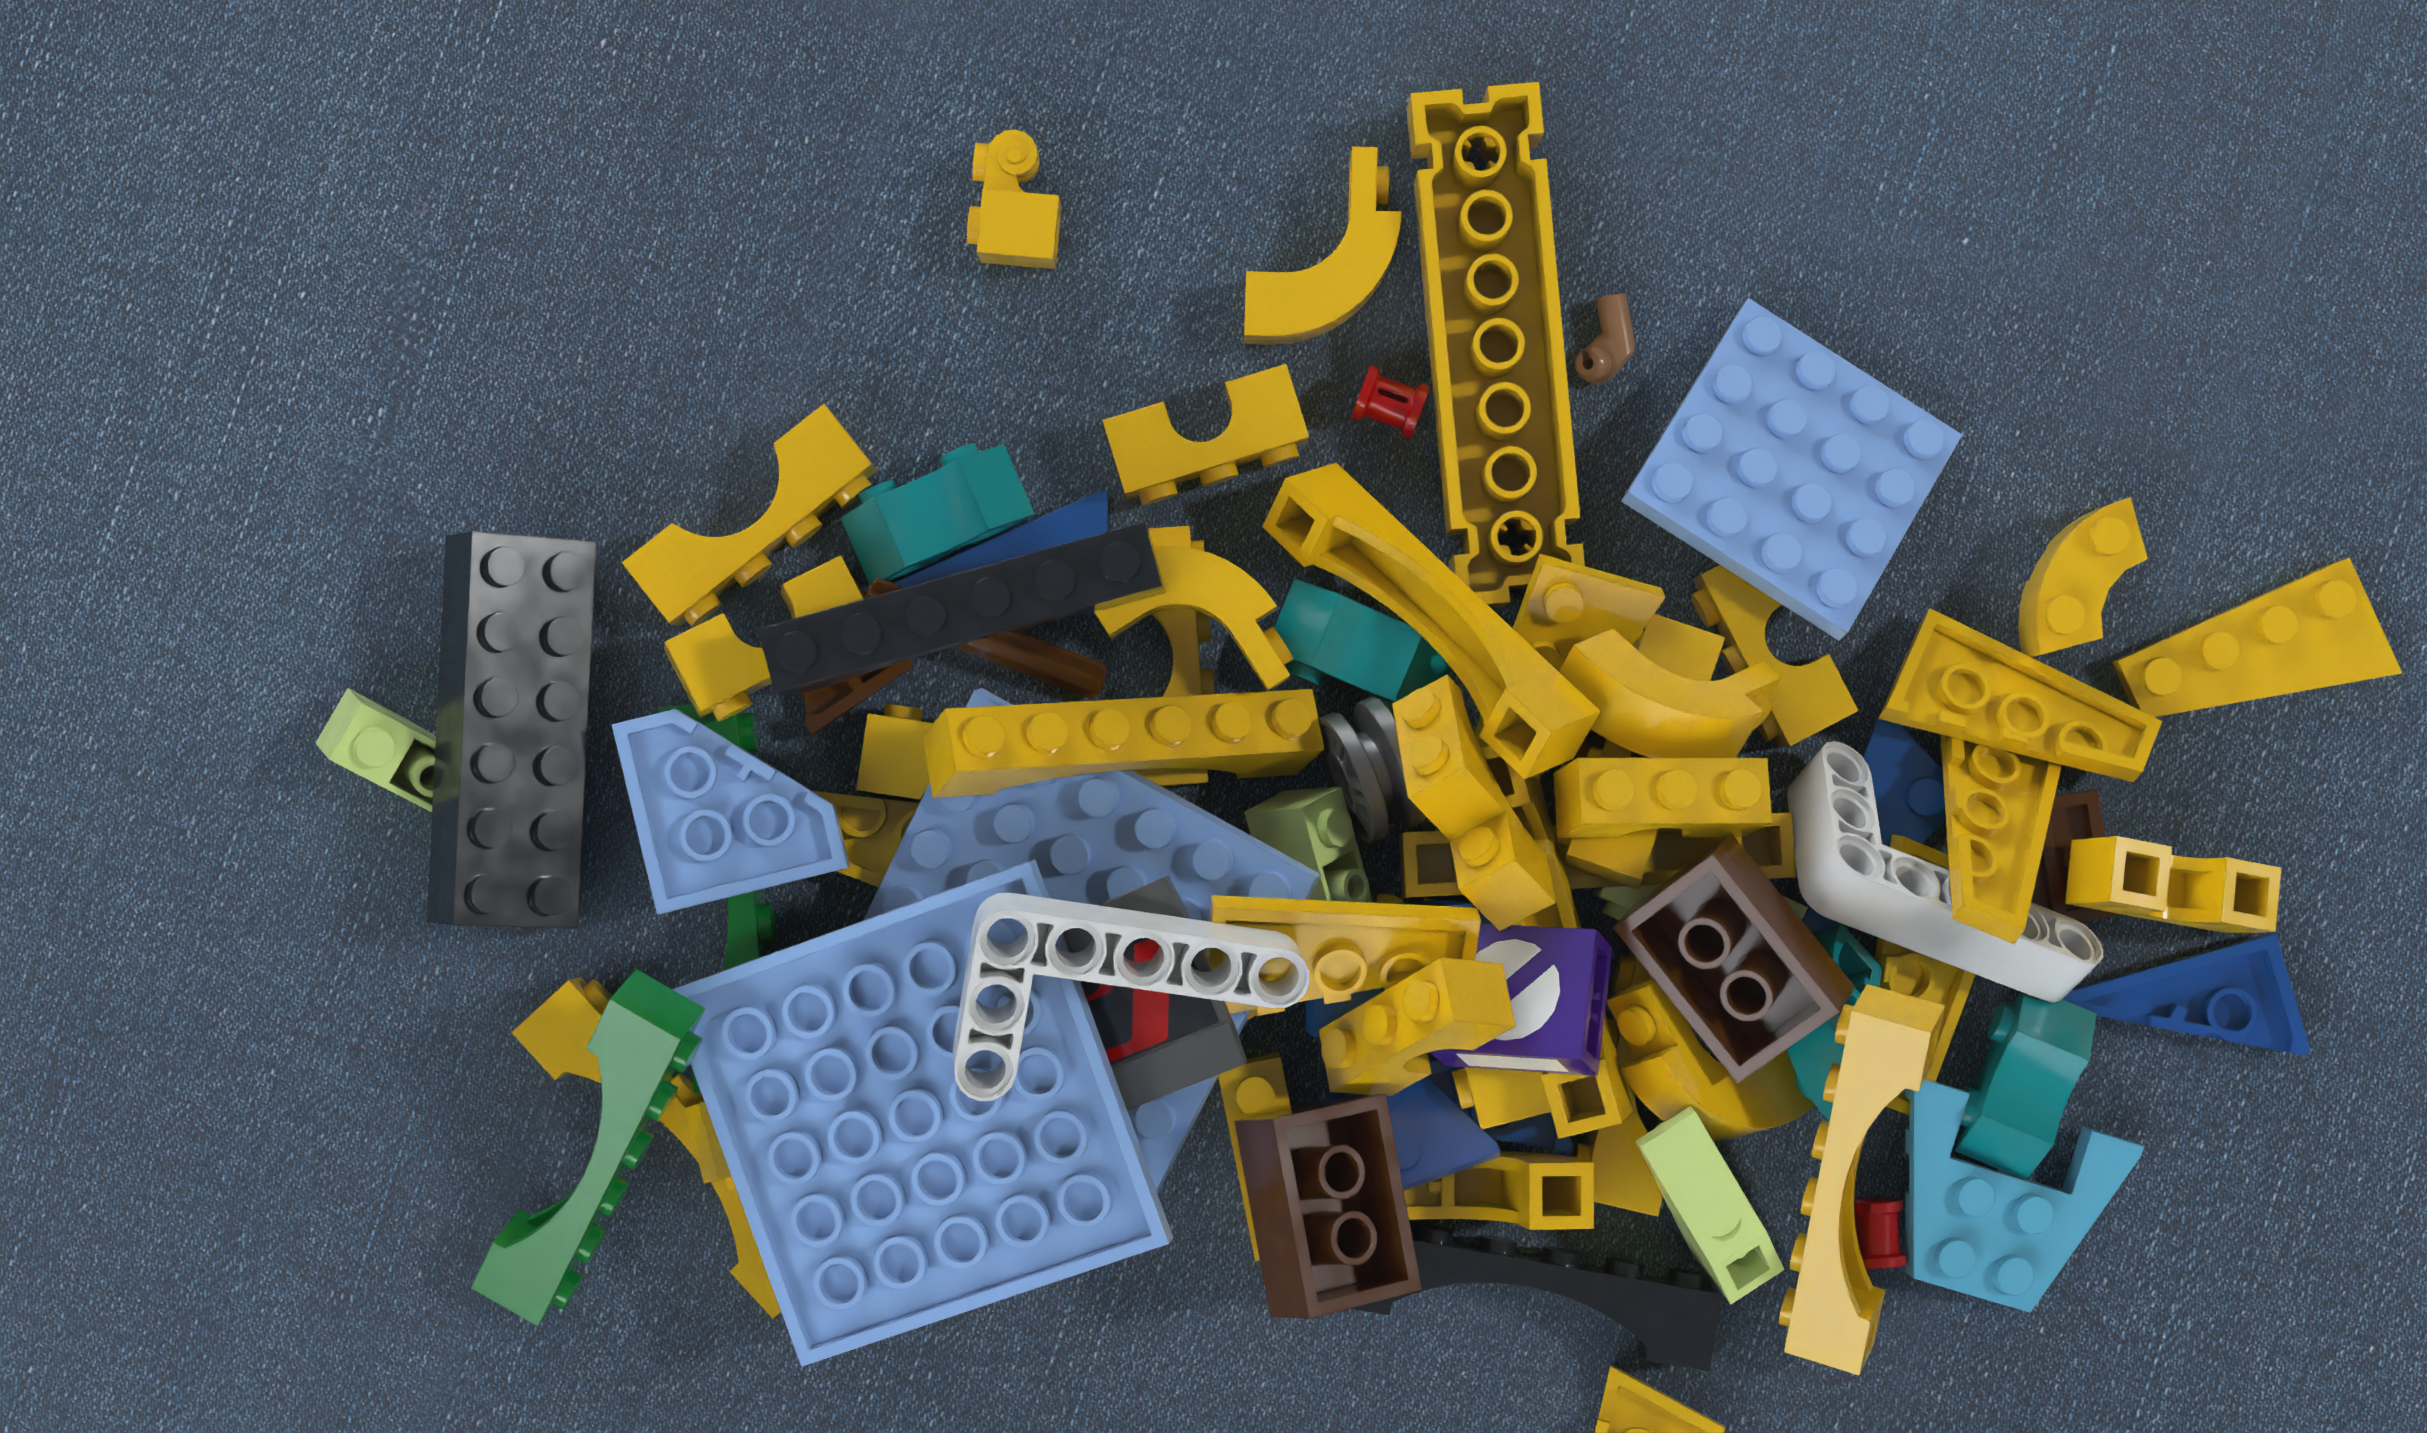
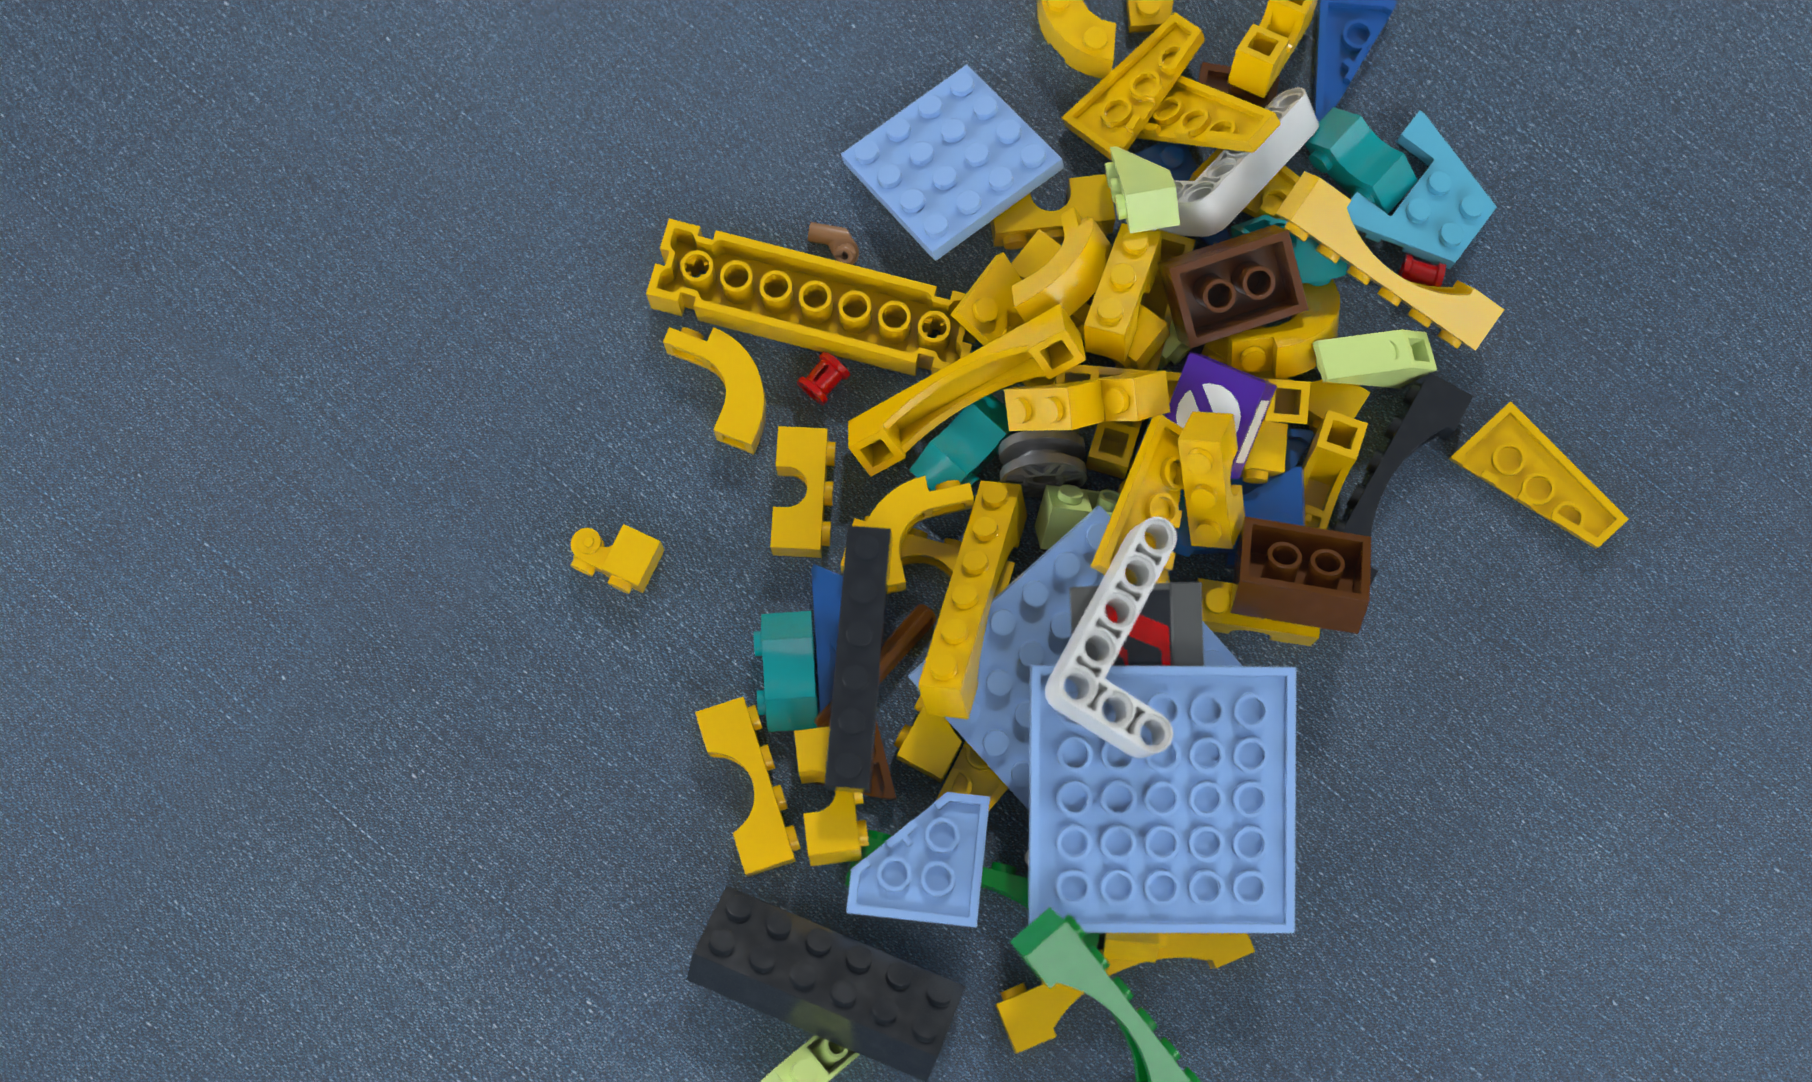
camera: 70 degrees left, 10 degrees down
none -> yellowish green slope [1105,146,1180,234]

